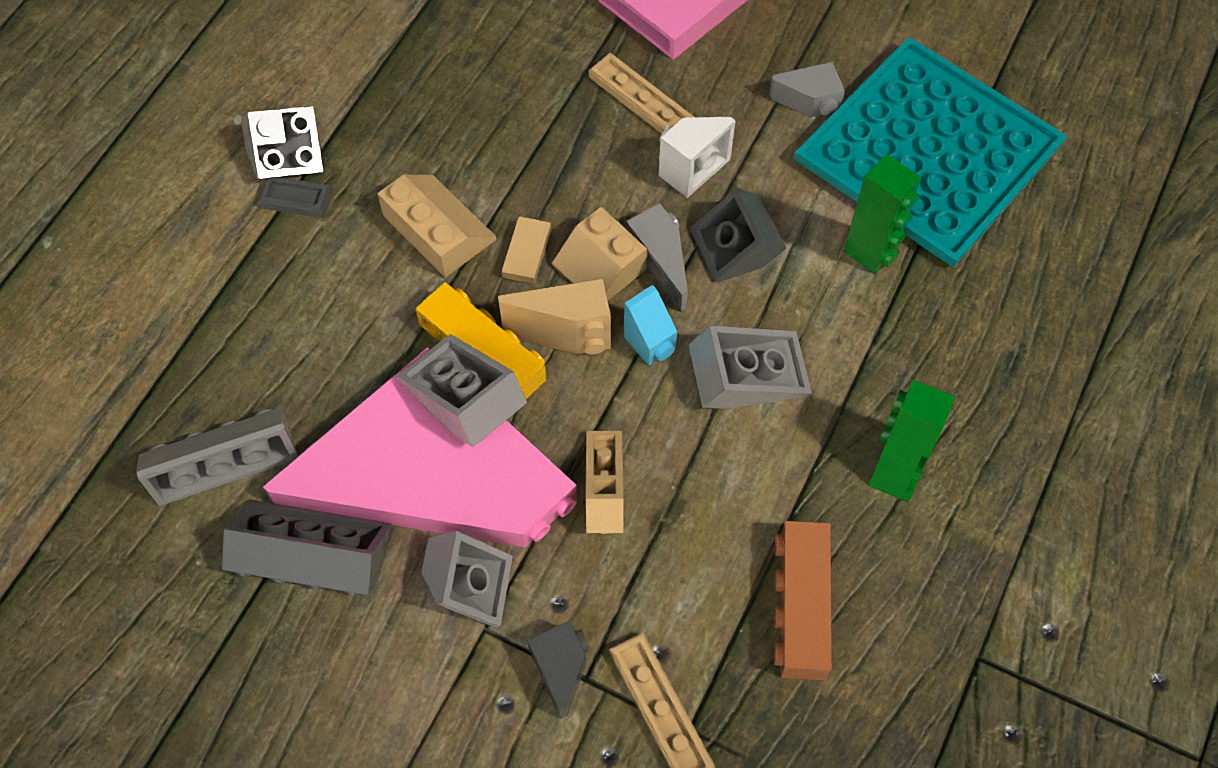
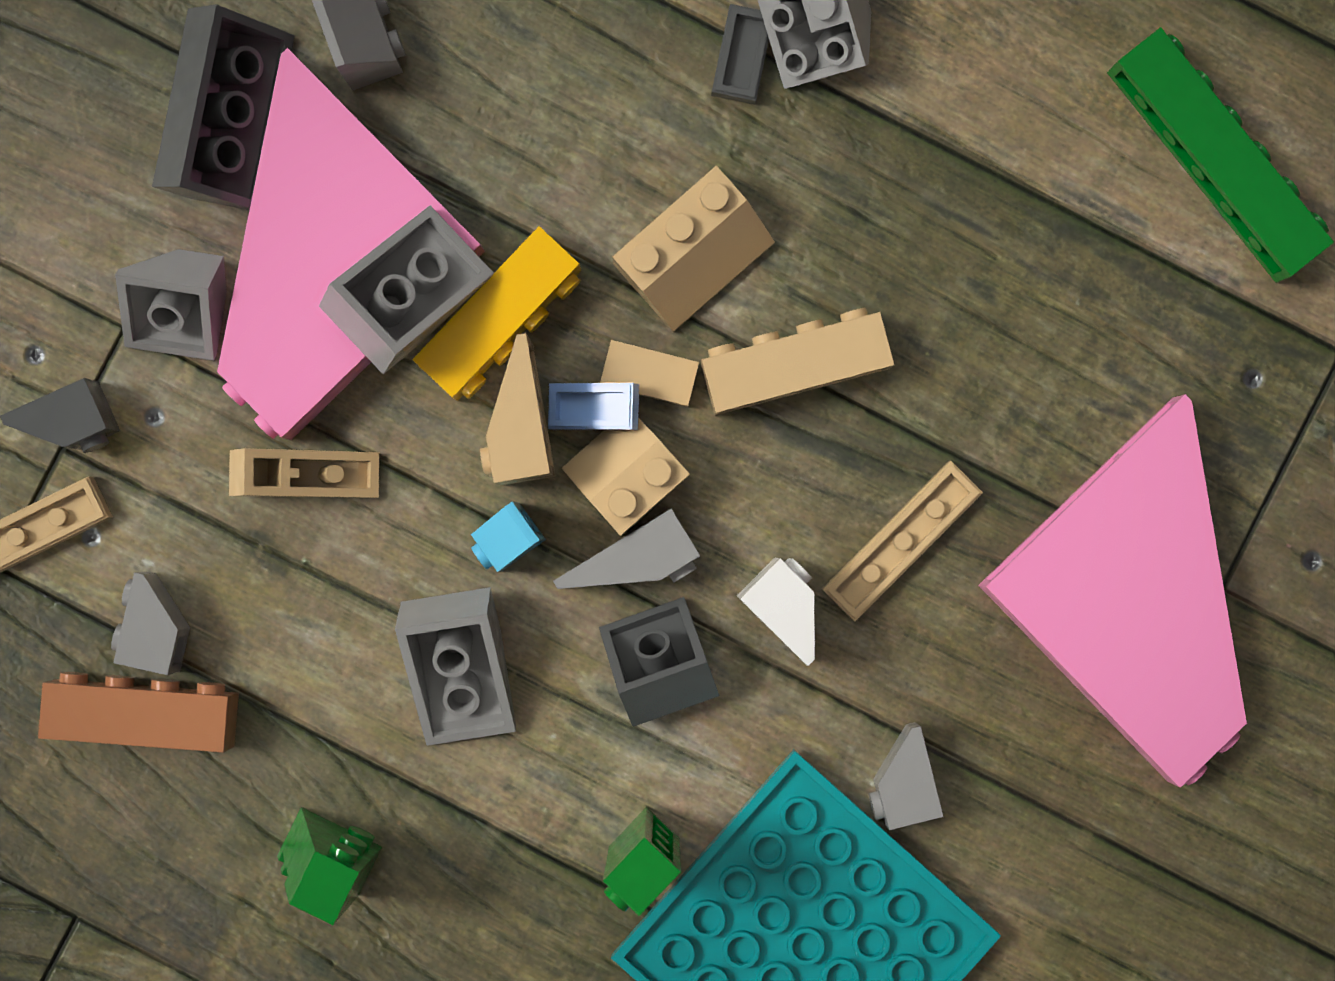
camera: 90 degrees right, 25 degrees up
none -> light grey slope [111,571,190,675]
none -> light blue tile [548,383,639,430]
none -> tan brick [701,308,894,416]

